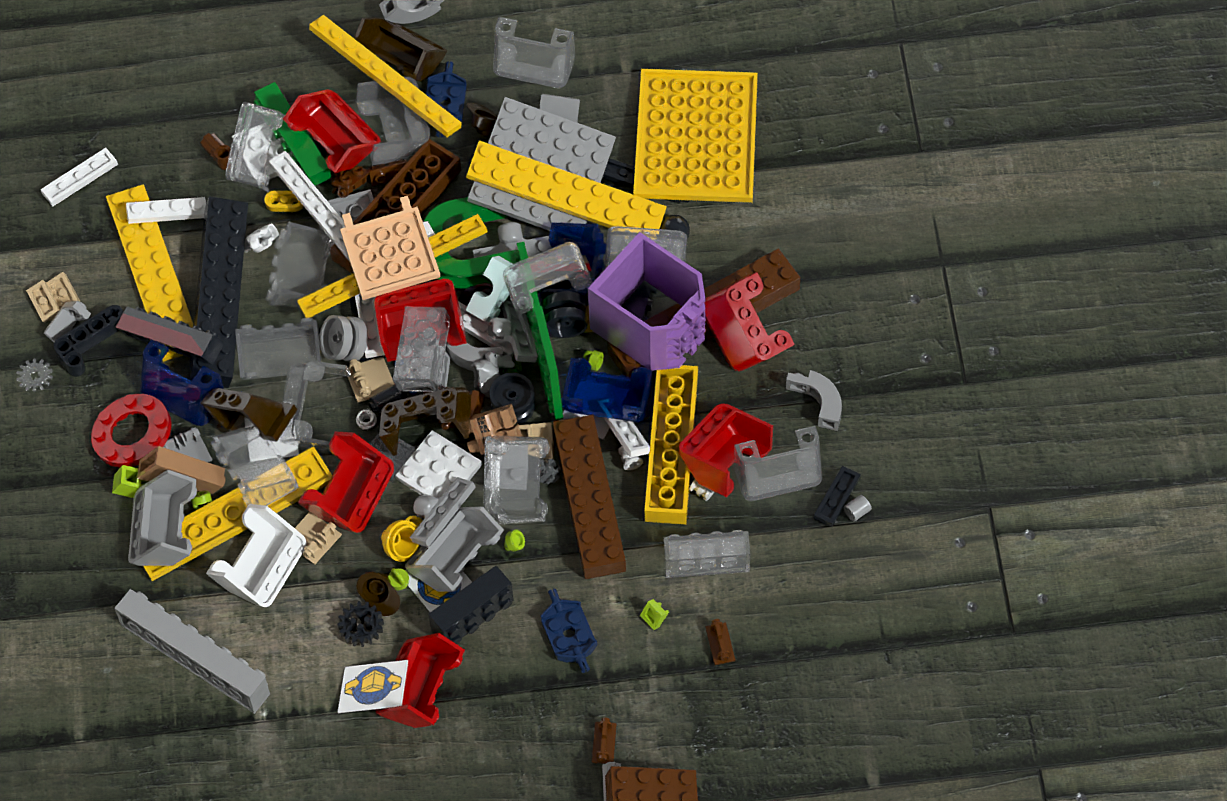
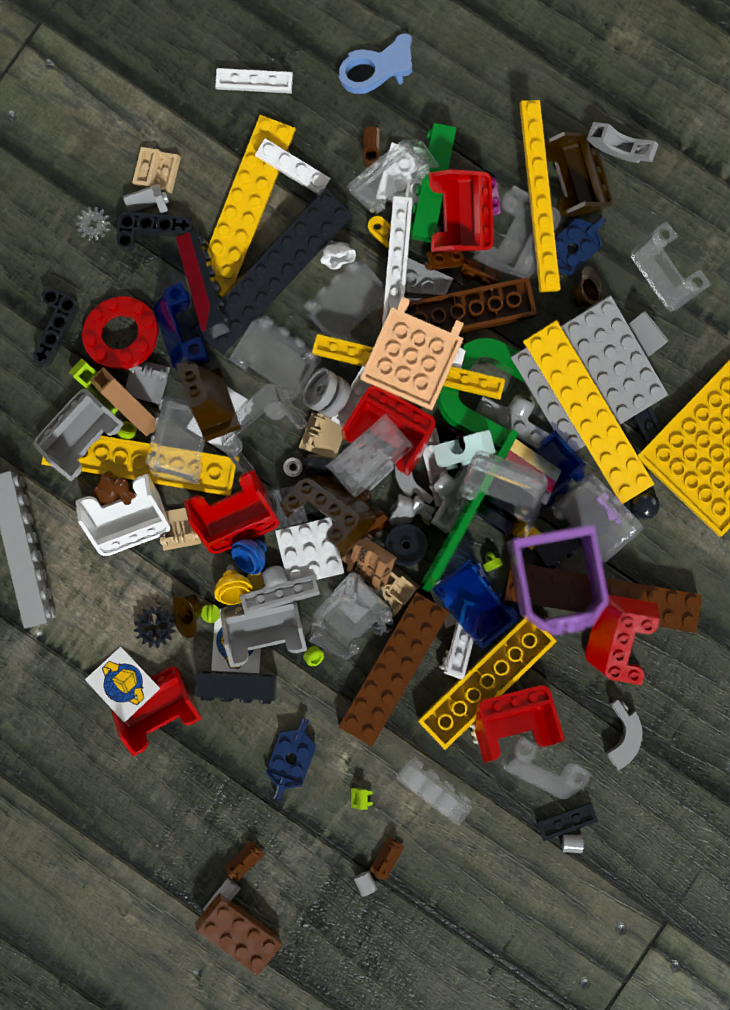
camera: 40 degrees right, 25 degrees up
none -> black beam [33,288,79,367]
none -> reddish brown animal [92,470,136,505]
none -> blue piece [231,539,267,575]
none -> medium blue animal [338,34,412,94]
none -> light grey beam [354,871,377,897]

